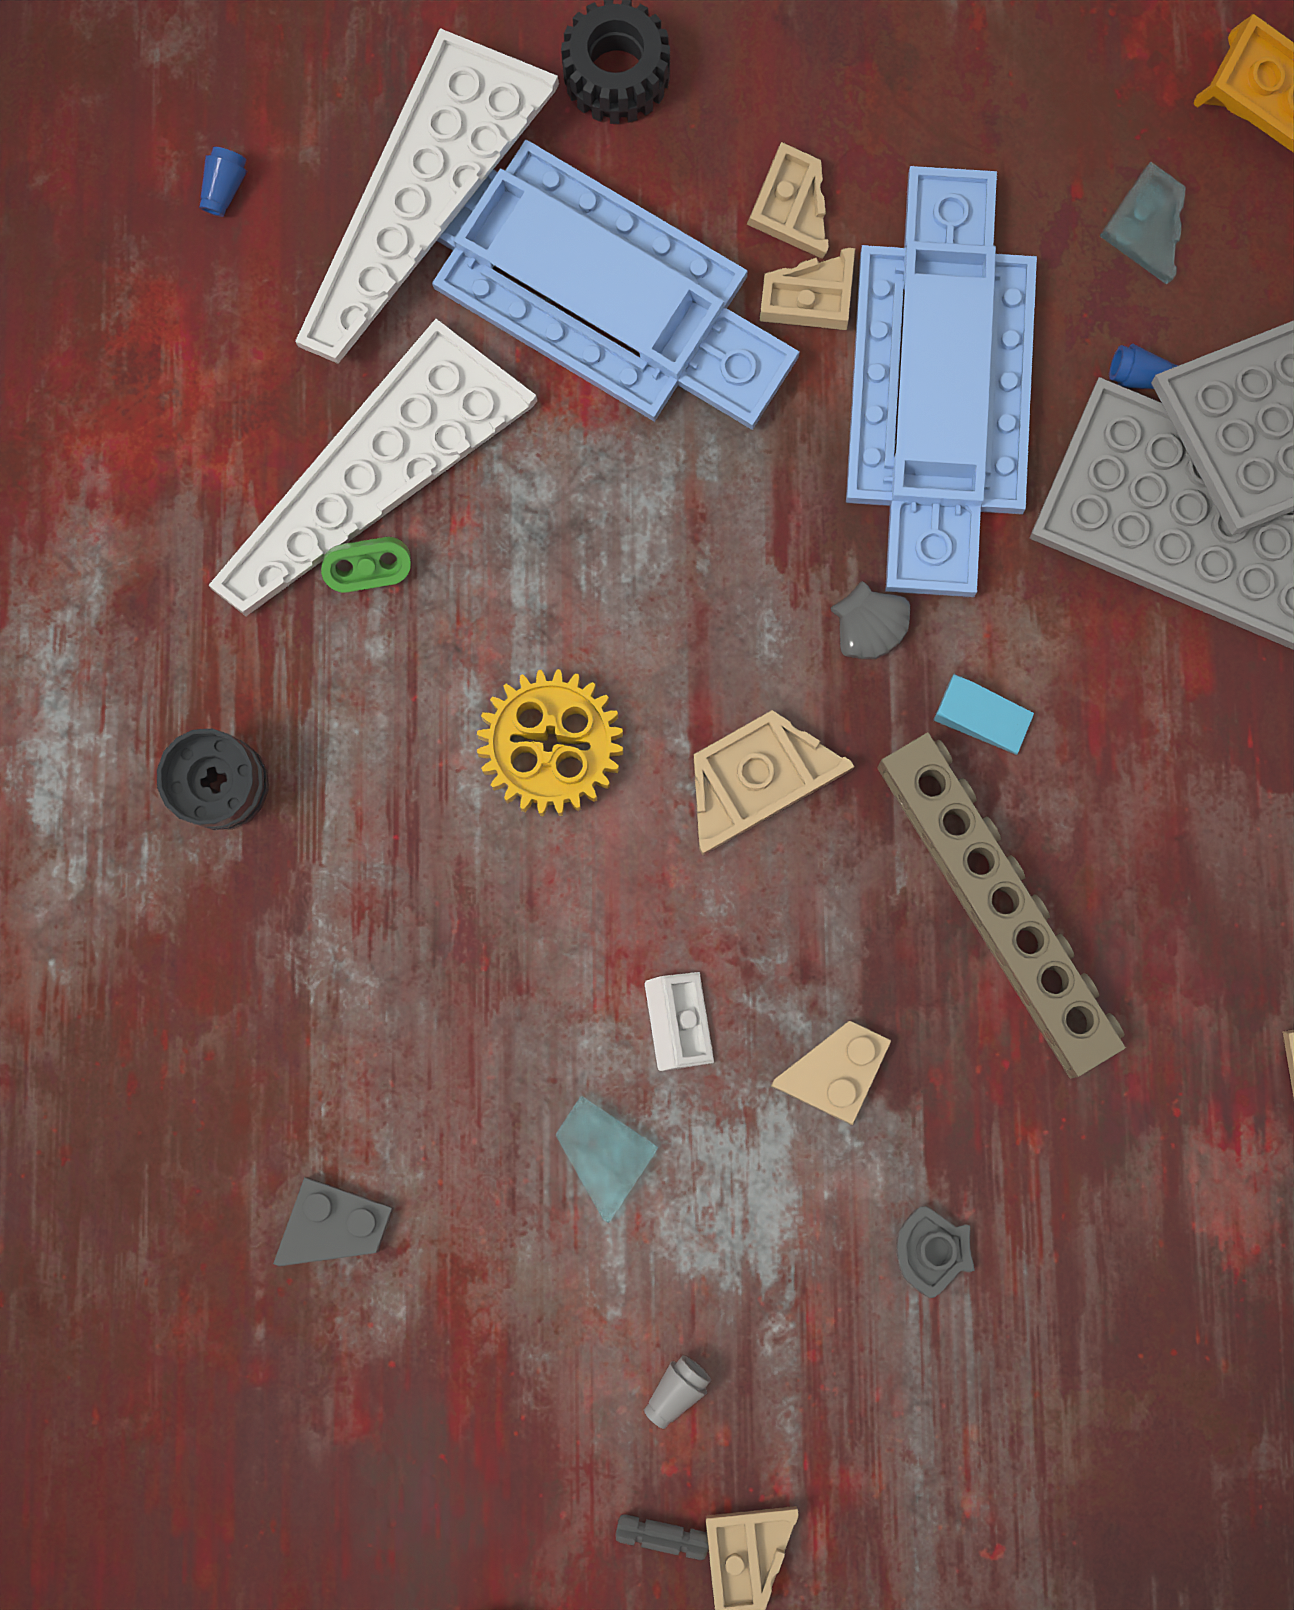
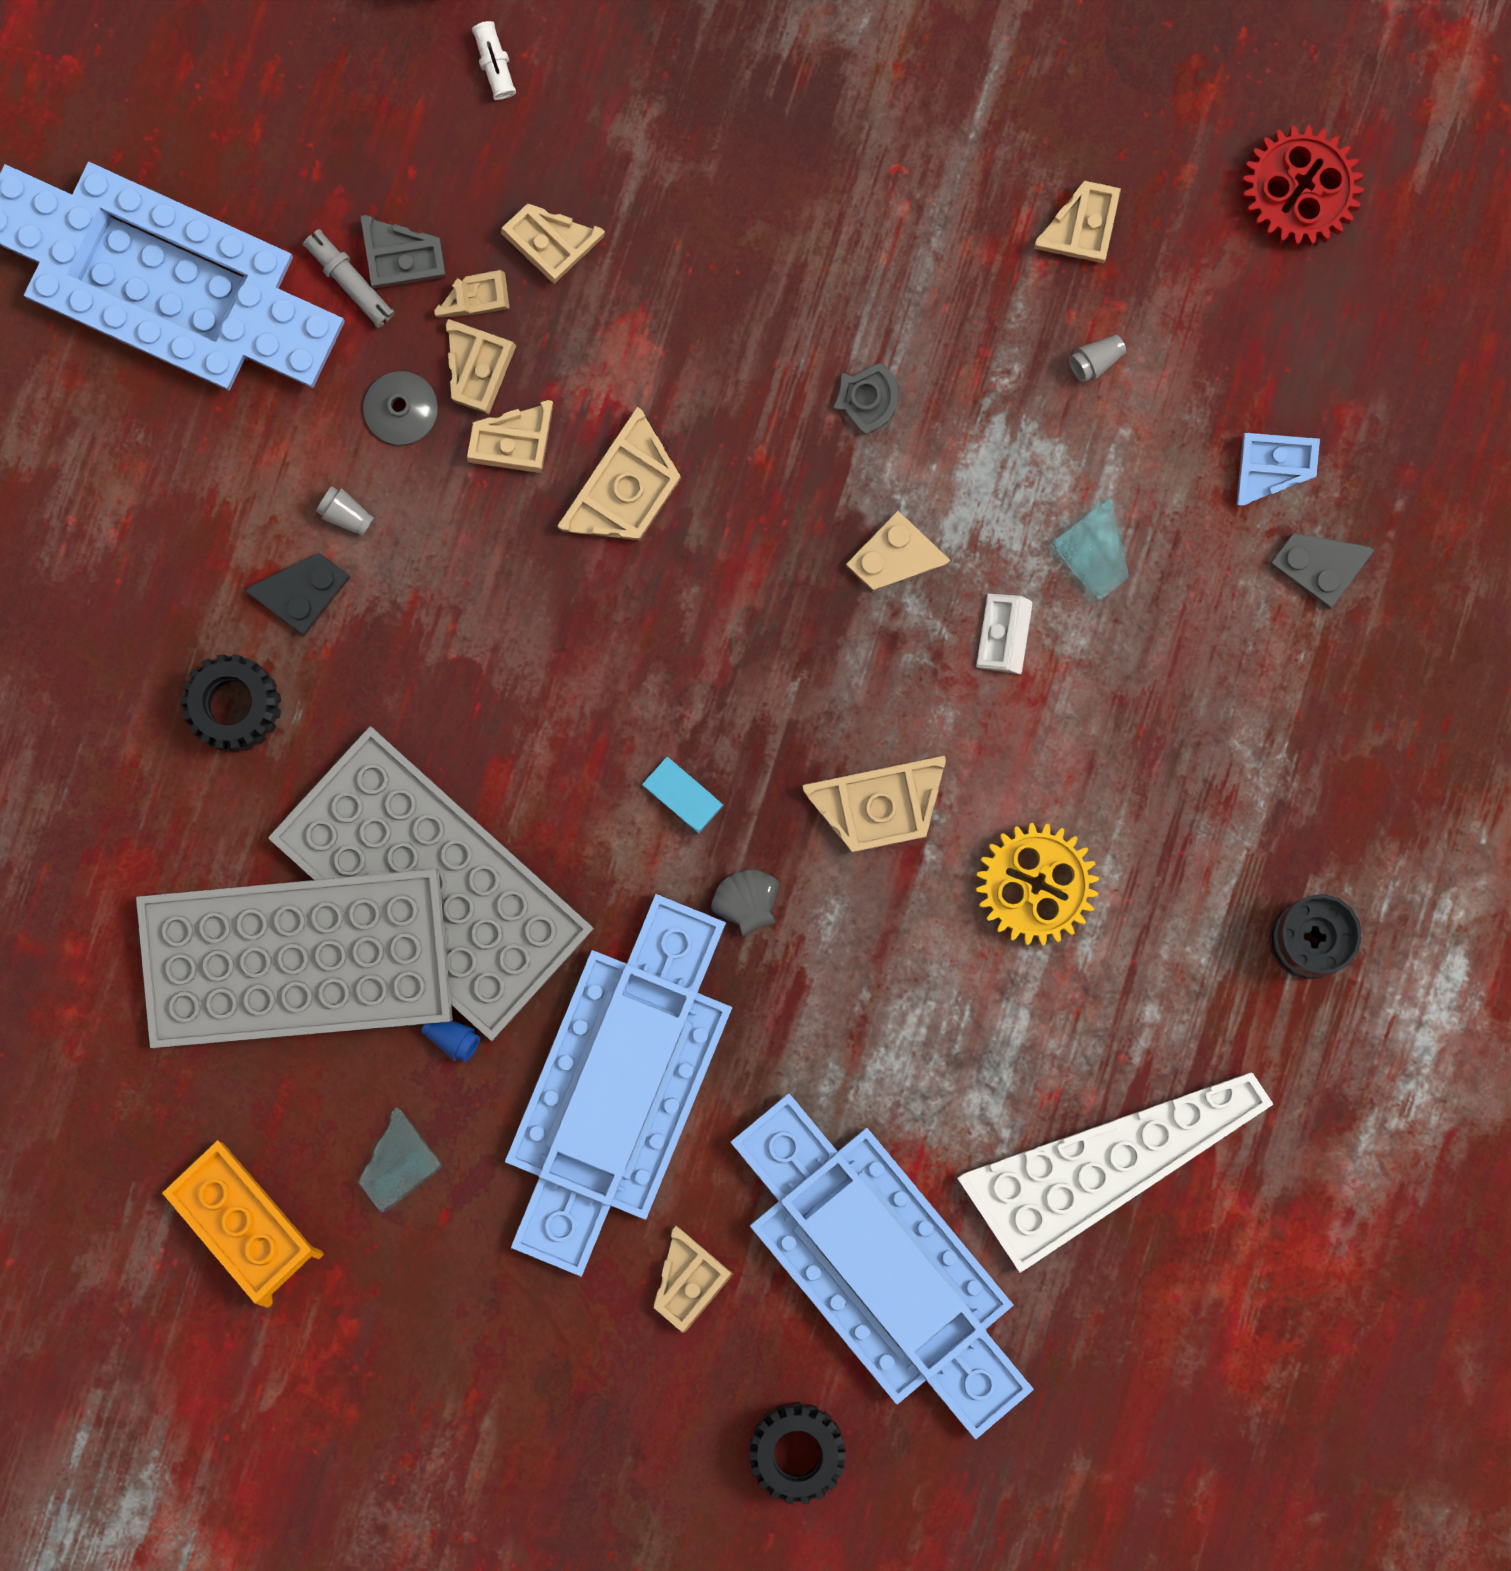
camera: 165 degrees left, 5 degrees up
blue cone [199,147,247,217] -> none
white wing [295,29,559,364] -> none
bright green plate [321,537,411,592] -> none
dark grey axle [615,1514,709,1560] -> none
tan wing [760,248,855,330] -> none
dark tan brick [877,732,1126,1079] -> none
none -> tan wing [557,407,681,541]
none -> light blue wing [1236,433,1320,505]

